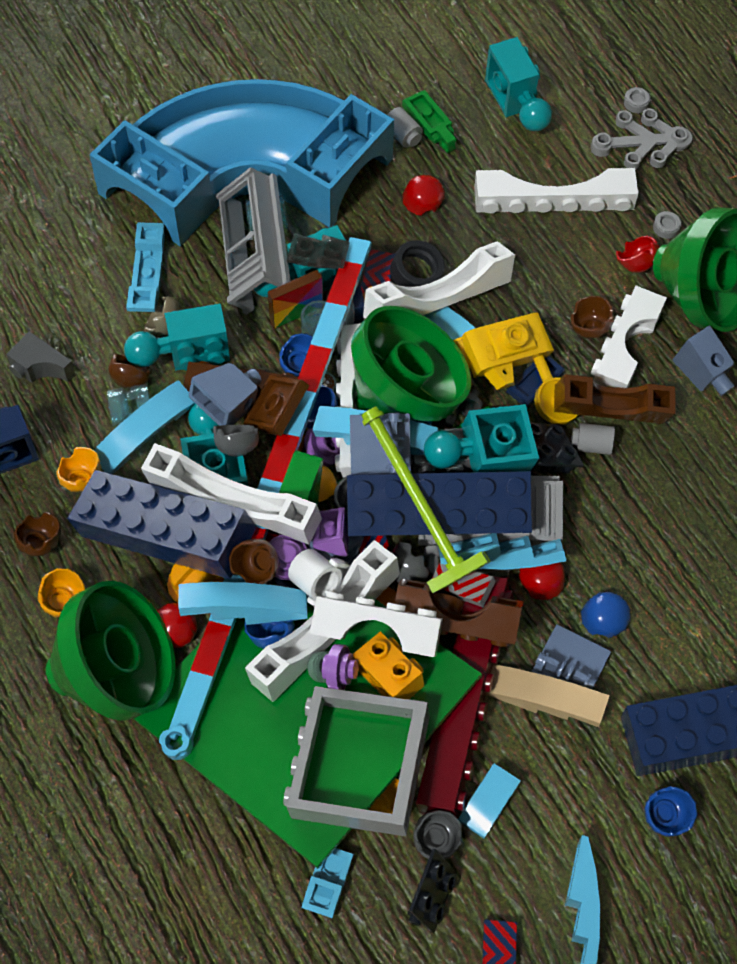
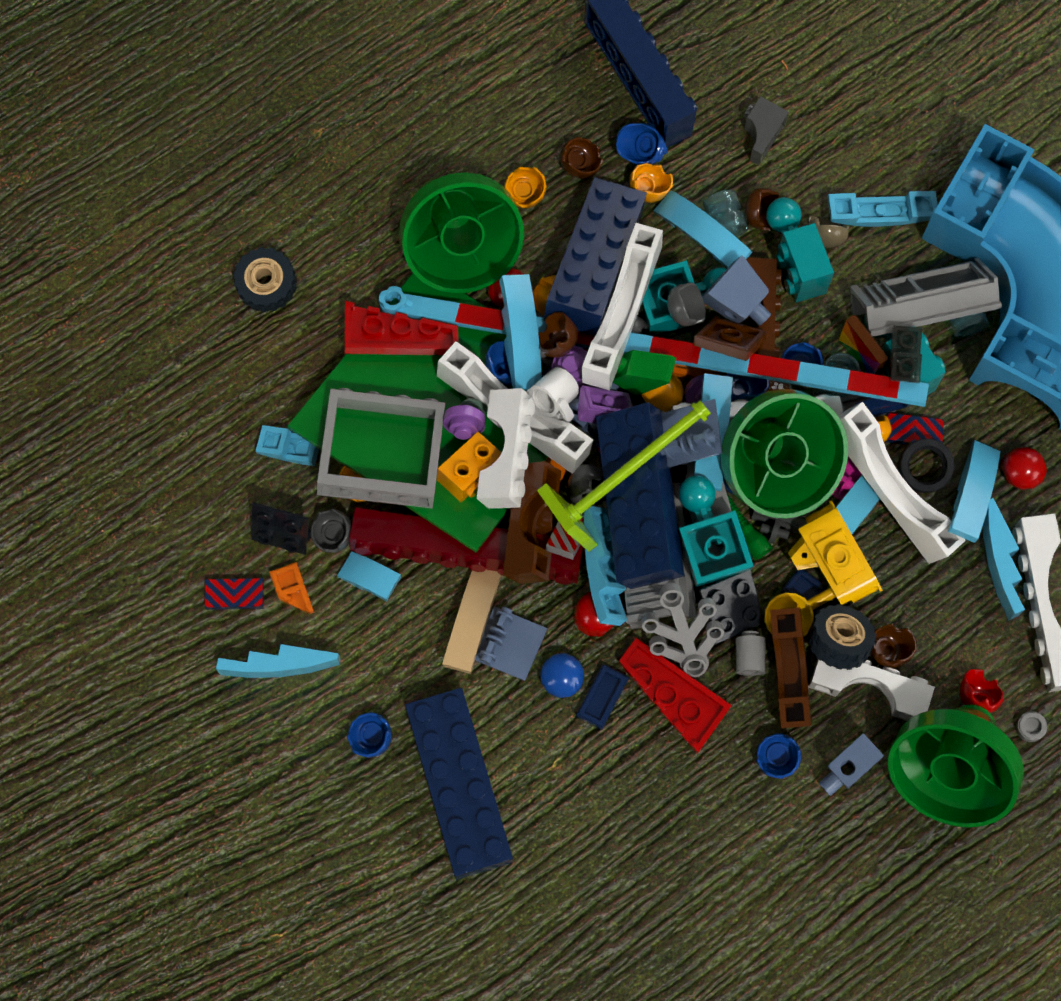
camera: 85 degrees right, 10 degrees up
none -> black wheel [233,247,297,312]
none -> orange tile [269,562,314,614]
none -> red wing [345,301,458,355]
none -> dark blue tile [576,664,629,730]
none -> blue hair [616,123,668,165]
none -> red wing [619,638,732,754]
none -> light grey plant [641,582,724,677]
none -> blue hair [756,733,802,779]
none -> black wheel [807,604,877,670]
none -> medium azure slope [948,440,1001,543]
none -> medium azure slope [983,498,1025,621]

